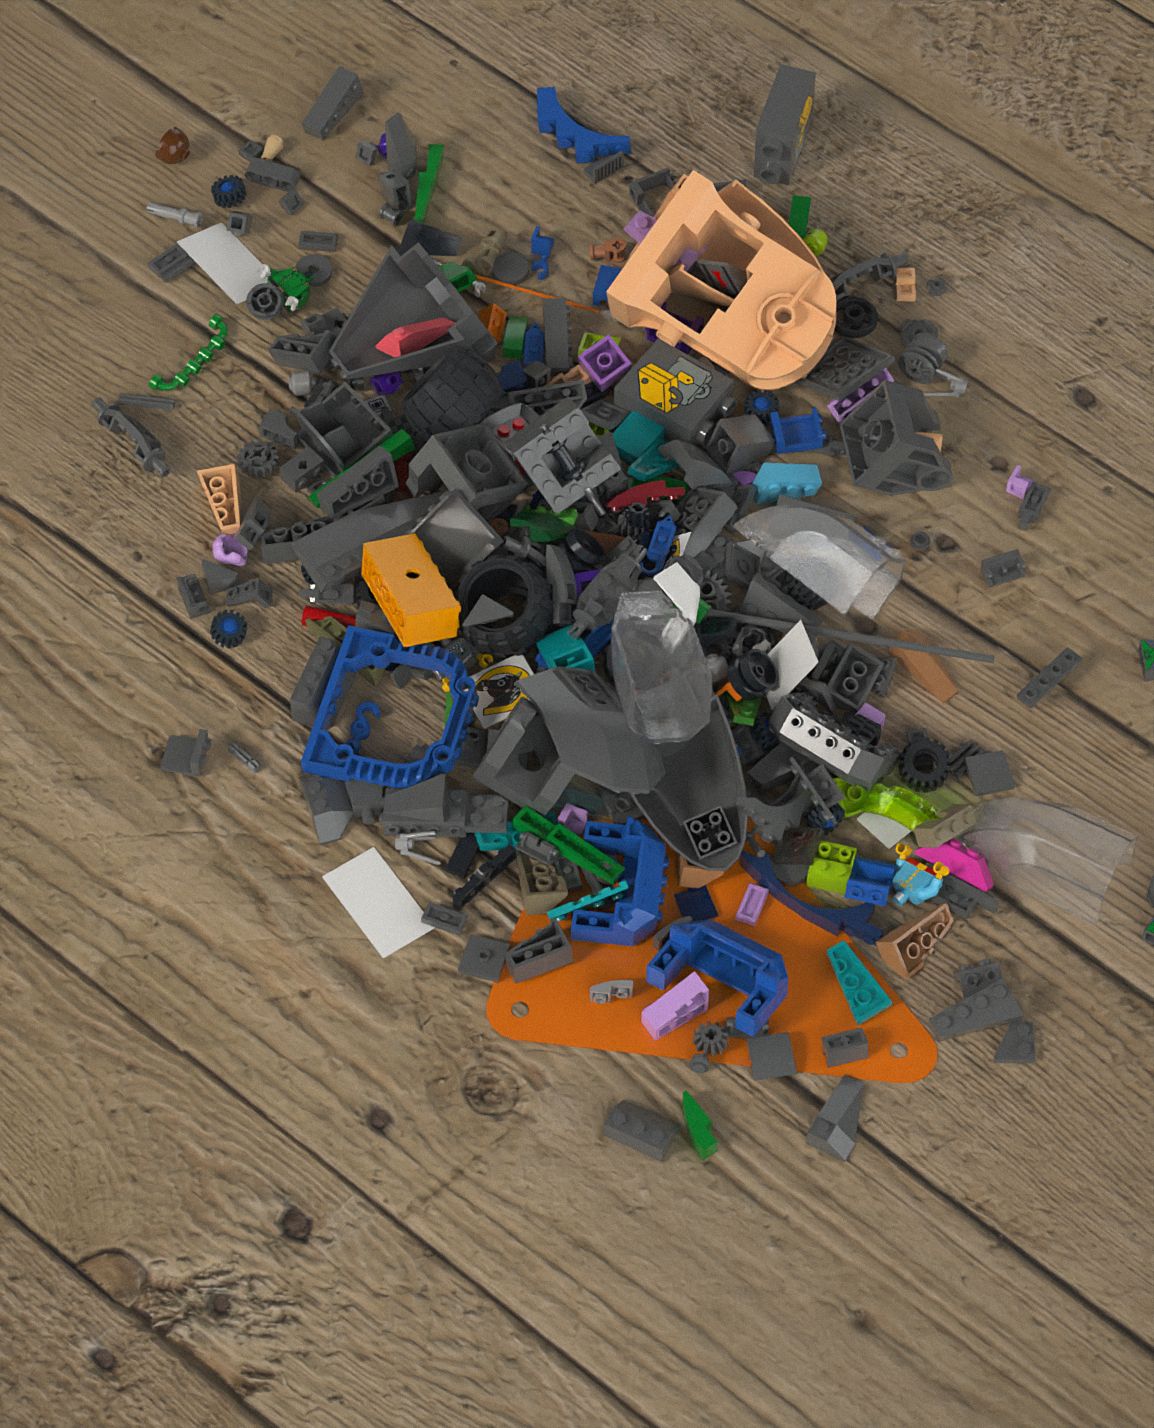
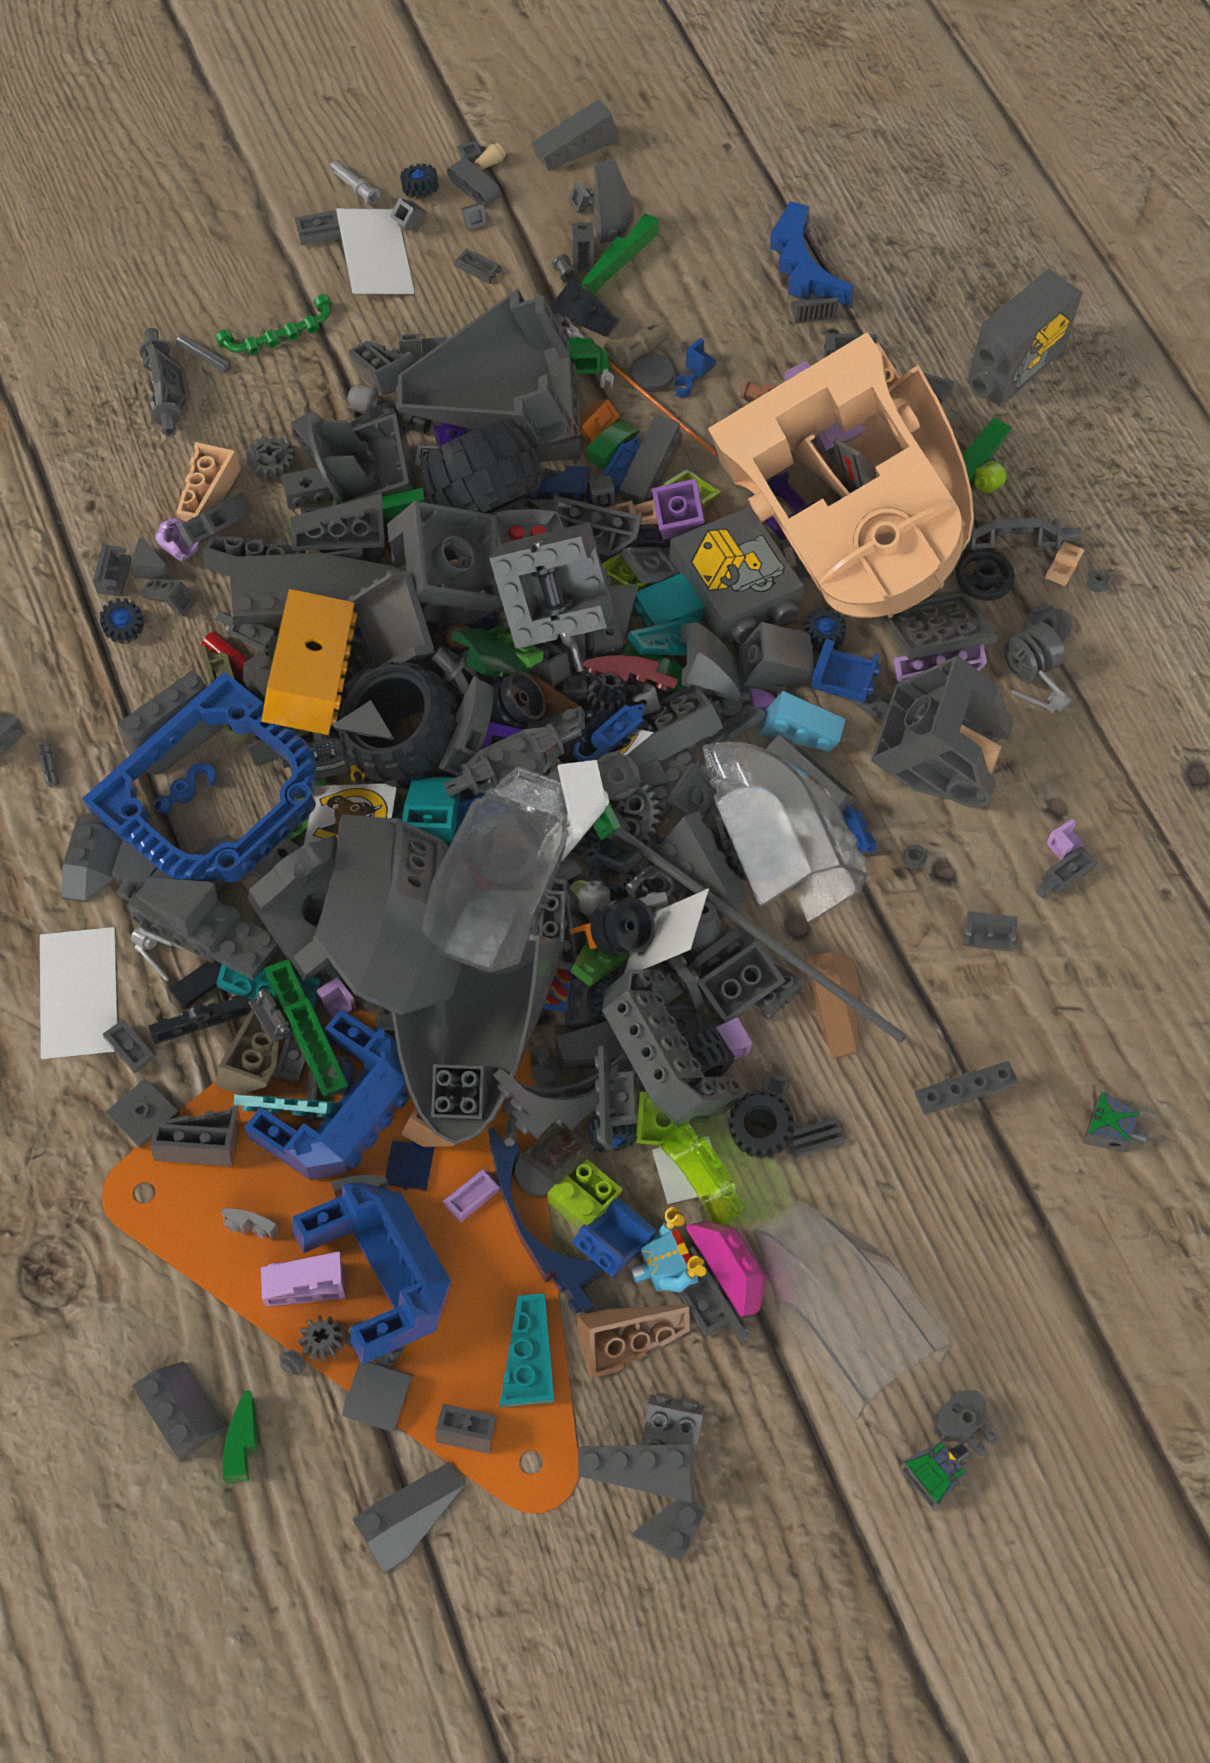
camera: 25 degrees right, 5 degrees up
reddish brown cylinder [155,127,190,164] -> none
dark grey cone [246,283,284,320] -> none
green torso [257,264,314,312] -> none
dark grey tile [295,254,332,287] -> none
coral wedge [376,317,455,357] -> none
dark tan arch [913,804,976,848] -> none
dark grey tile [964,750,1015,797] -> none

